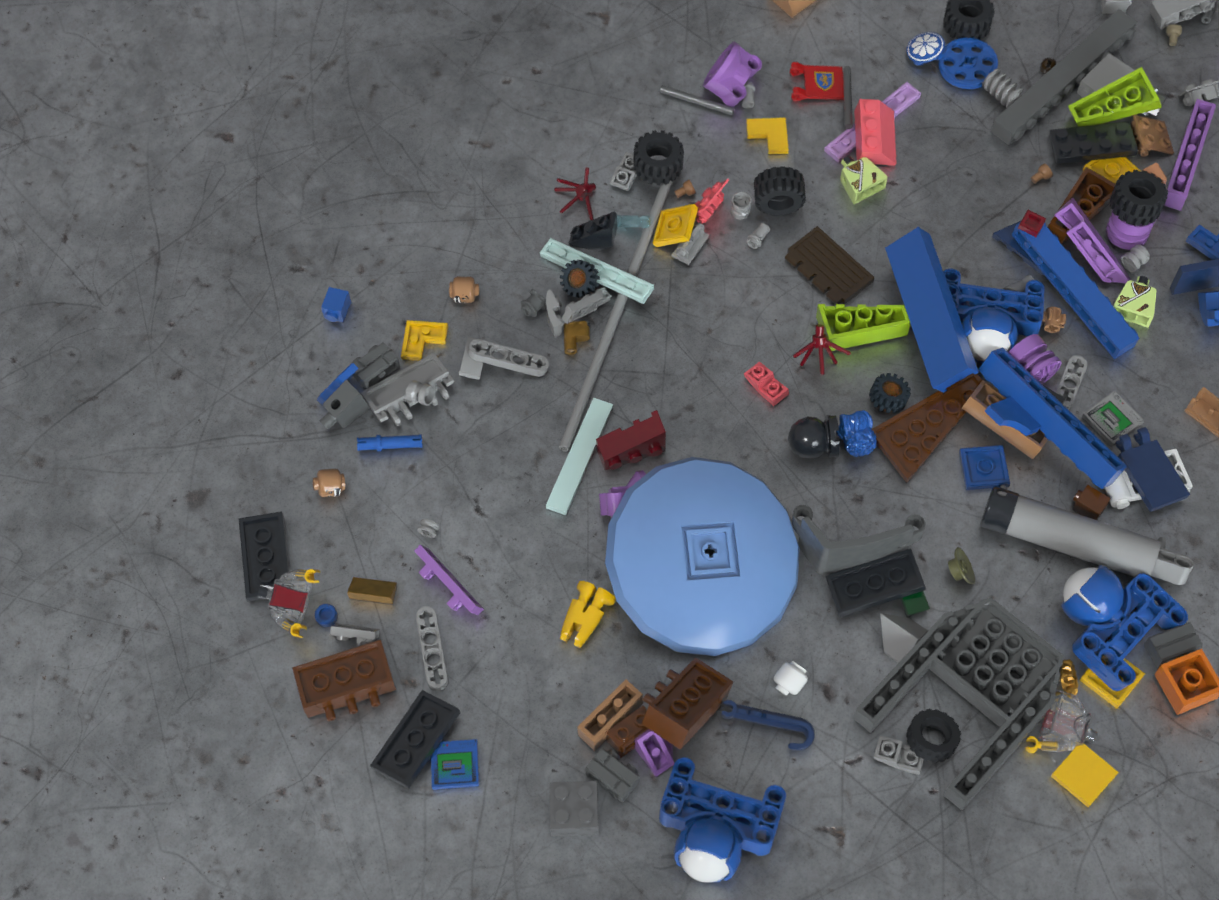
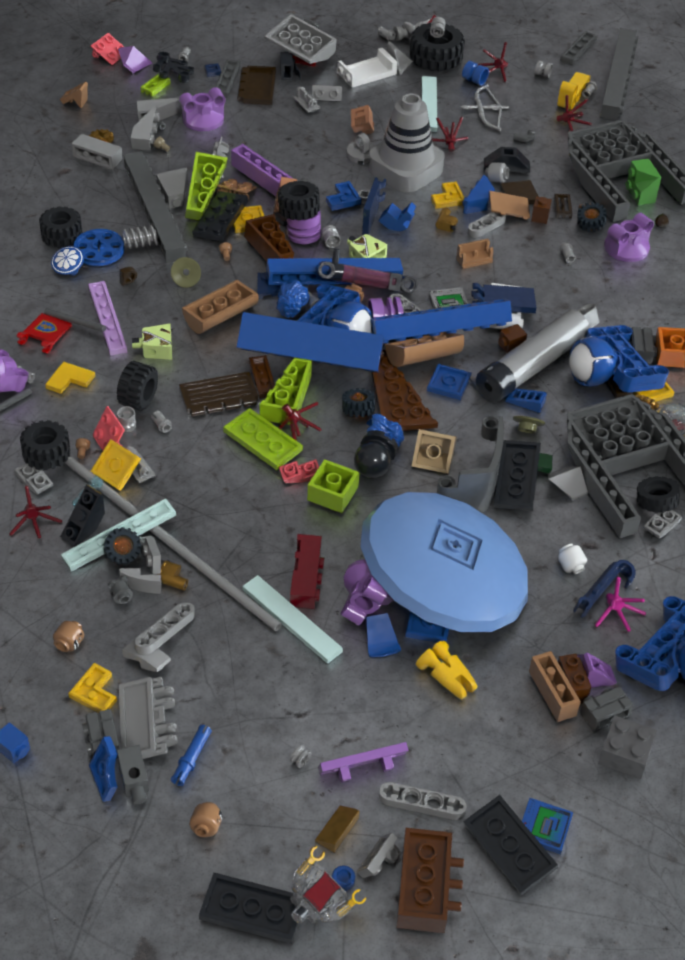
camera: 70 degrees left, 15 degrees down
light grey wheel [406,380,435,406] -> none
reddish brown piece [642,657,734,750] -> none
coral slope [854,99,897,166] -> none
blue tile [985,397,1042,436] -> none
dark red tile [1018,209,1047,237] -> none
dark brown hinge [1040,57,1056,74] -> none
medium lavender wedge [1054,198,1131,284] -> none
none -> dark brown tile [120,267,137,286]
none -> olive piece [171,257,201,288]
none -> medium nougat brick [182,280,259,334]
none -> lime plate [223,408,303,470]
none -> reddish brown tile [249,355,275,399]
none -> blue hair [276,280,310,318]
none -> lime brick [307,459,359,513]
none -> piece [316,249,418,293]
none -> blue piece [365,613,401,657]
none -> tan slope [412,429,457,474]
none -> blue slope [506,388,547,413]
none -> dark pink plant [595,577,646,632]

